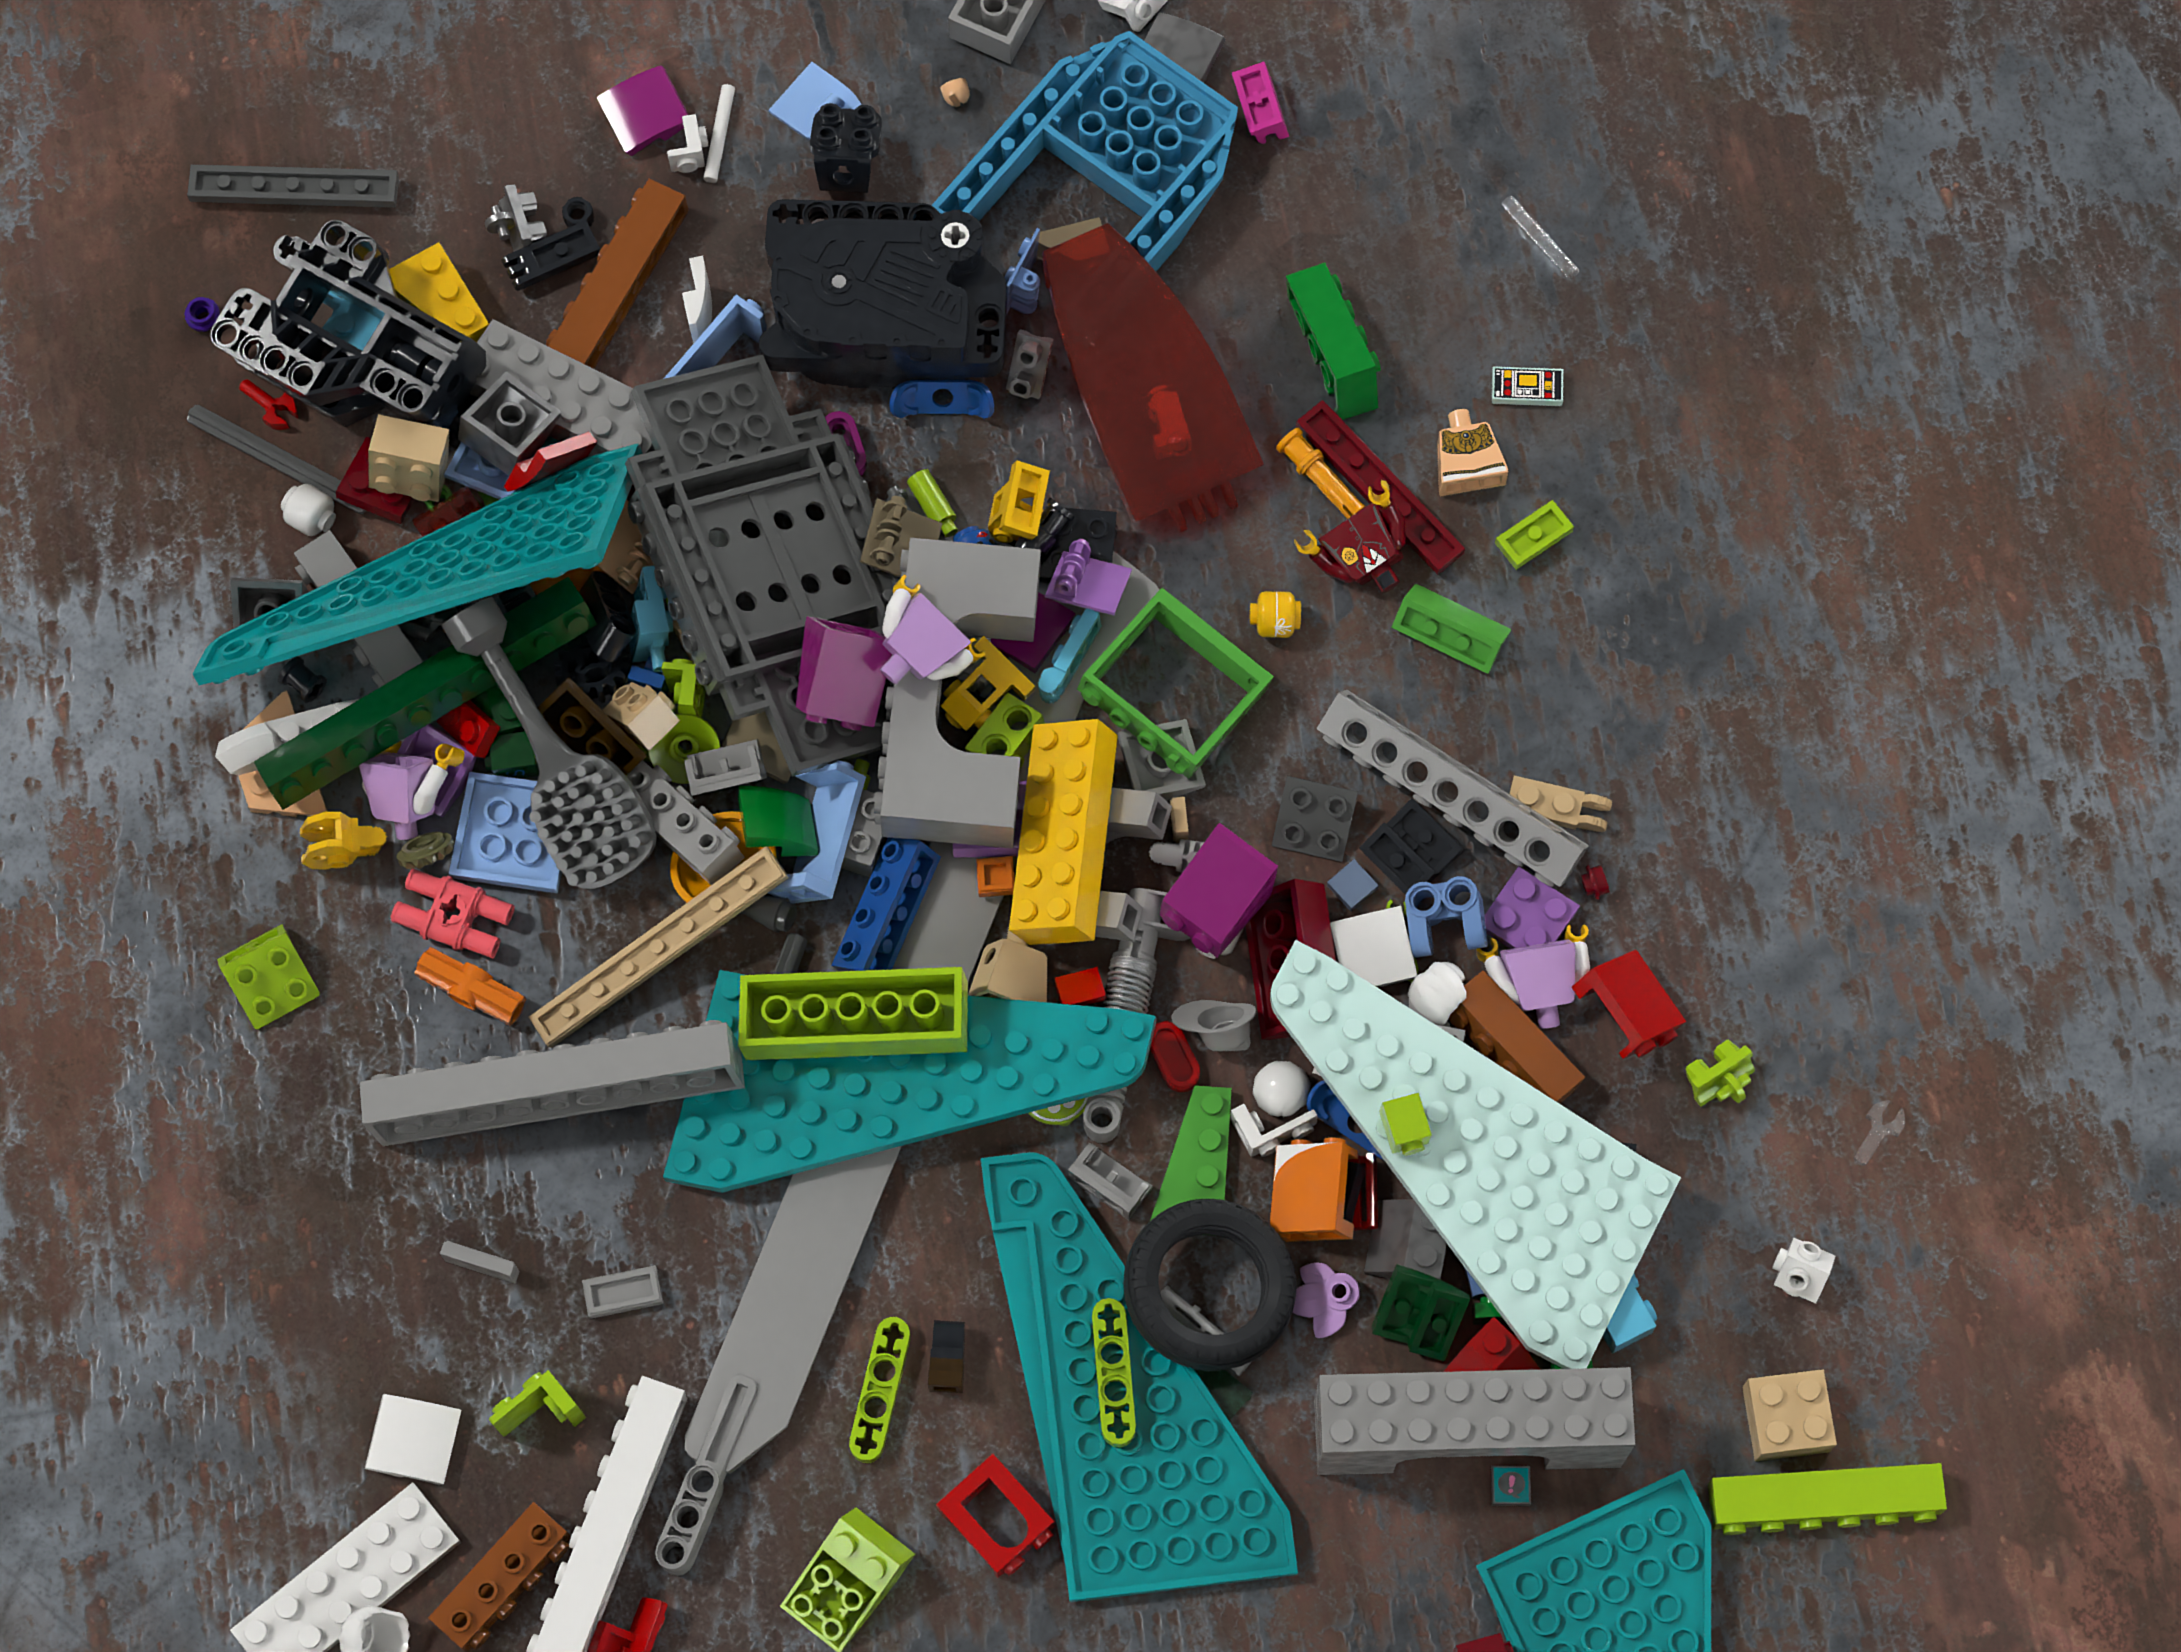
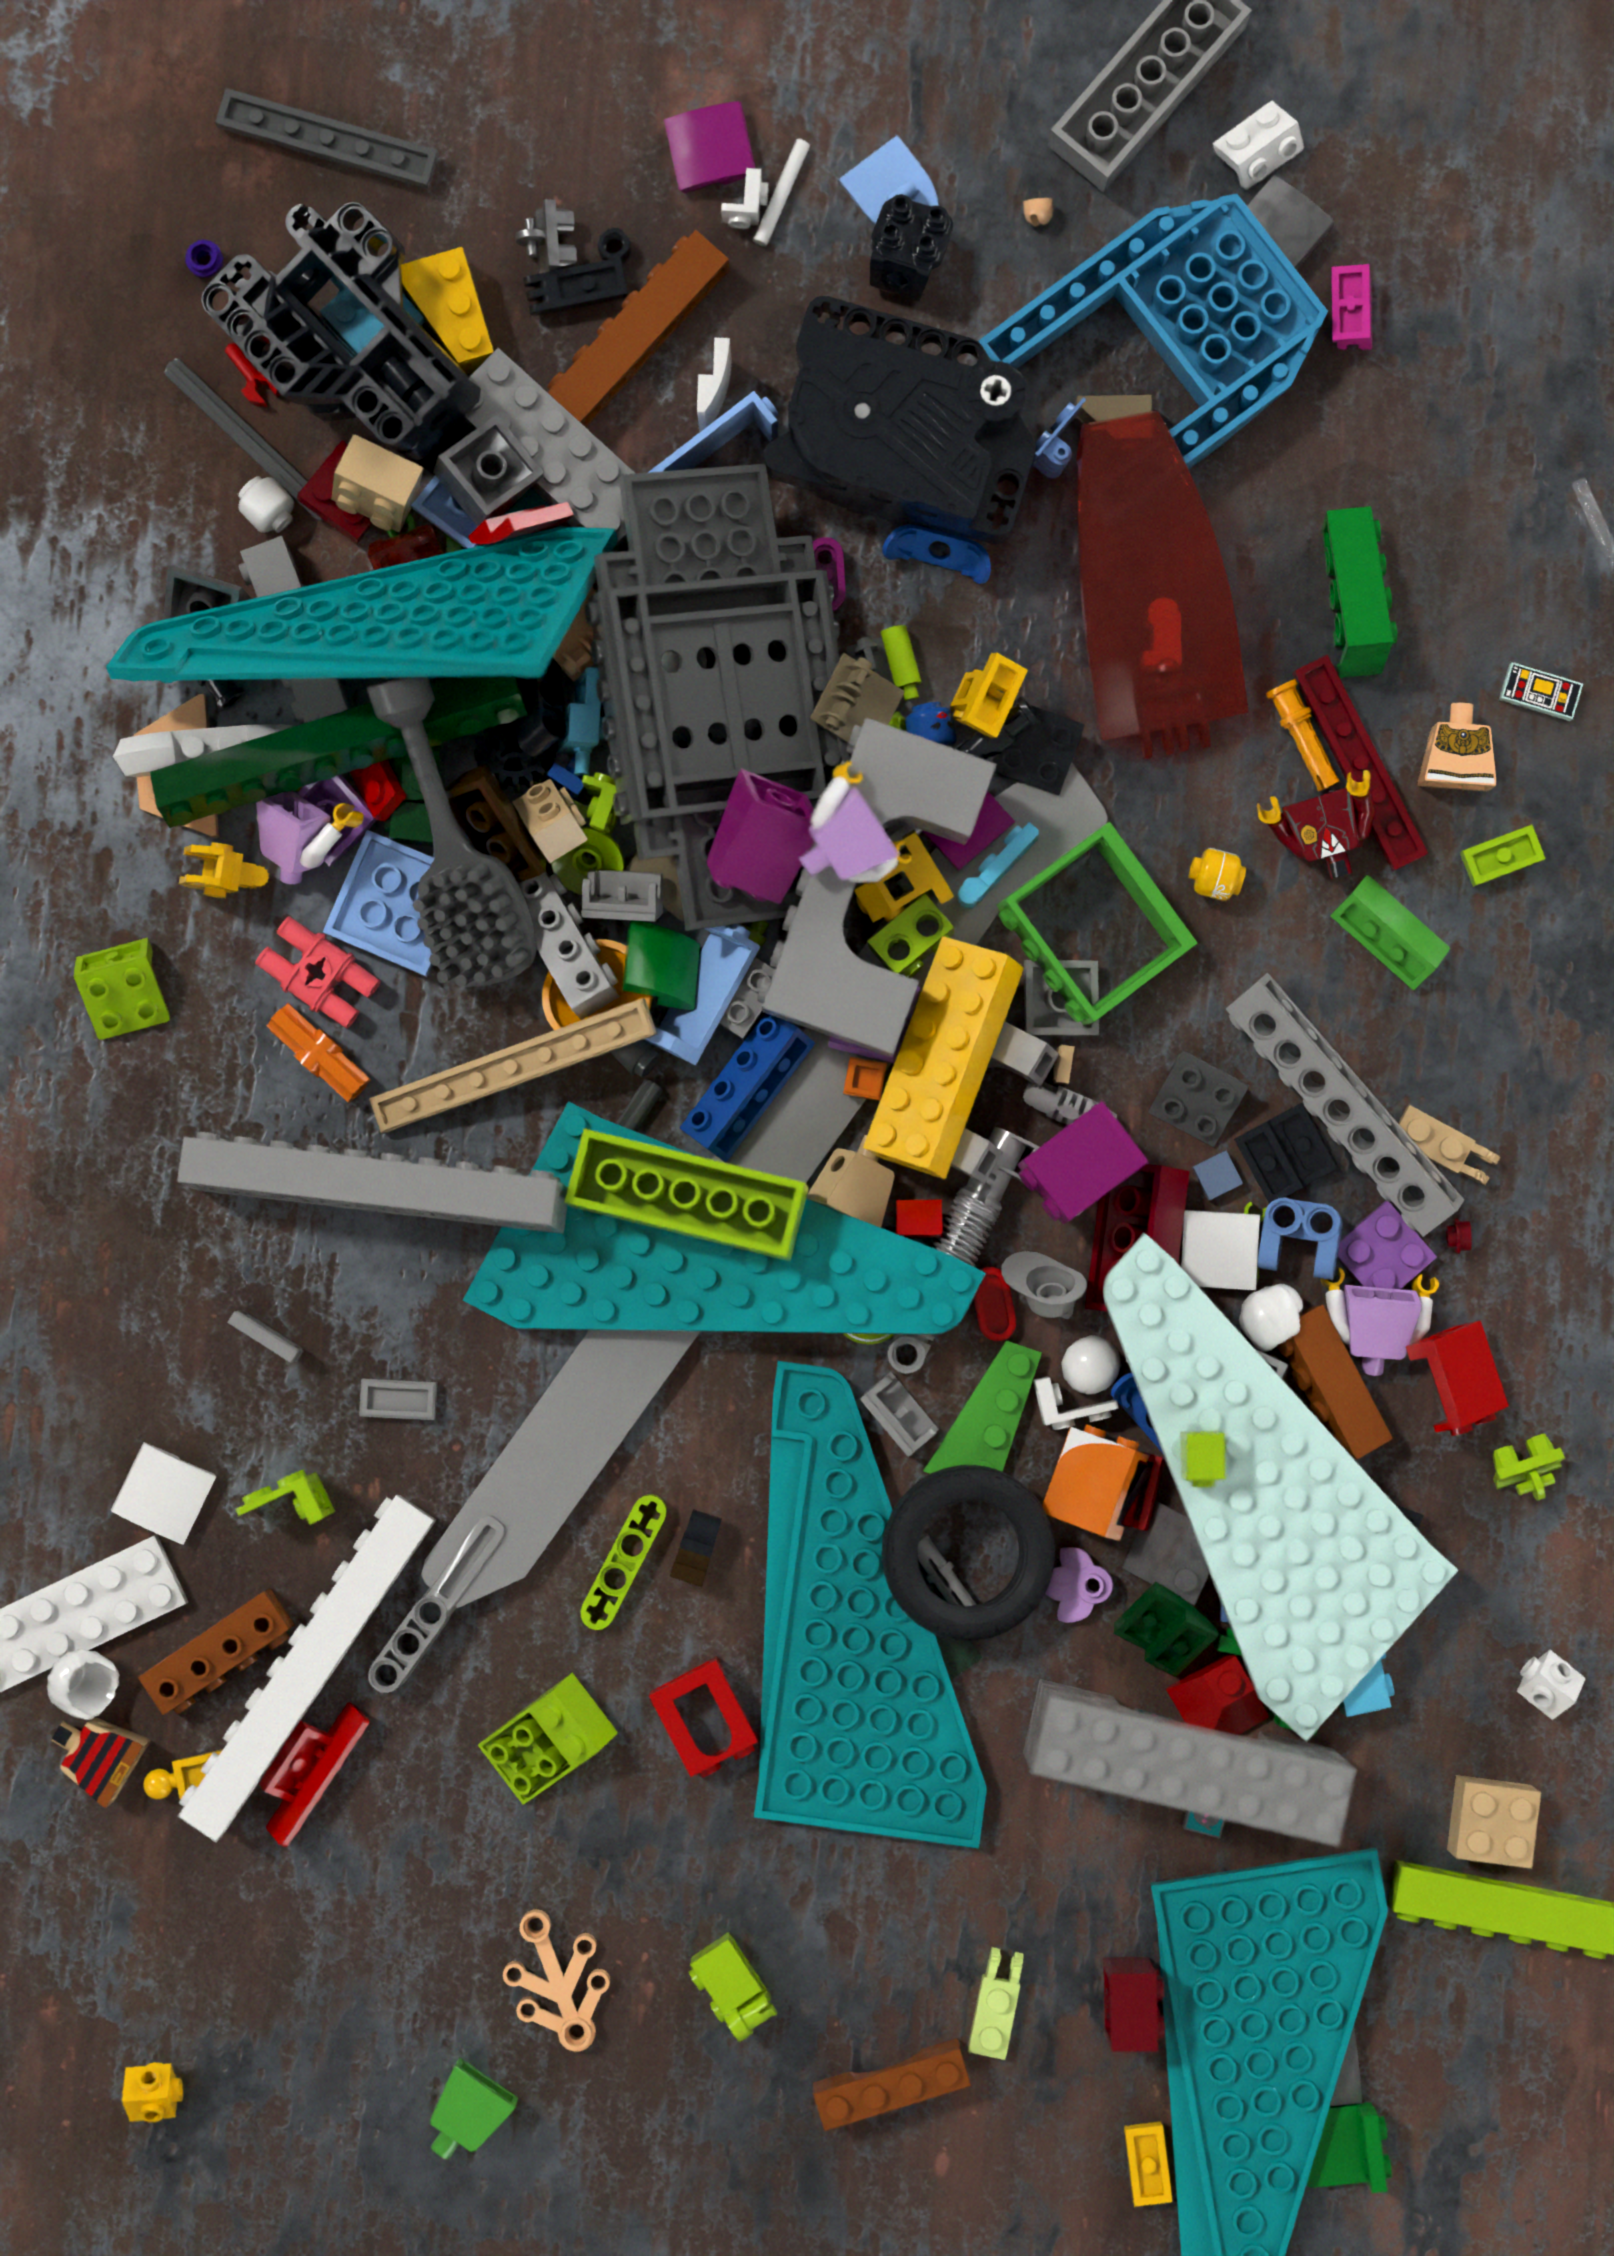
camera: 15 degrees right, 15 degrees up
olive gear [397,832,454,869] -> none
flat silver hips [1006,329,1054,399] -> none
medium lavender hinge [1045,539,1132,615] -> none
lime beam [1092,1298,1136,1447] -> none

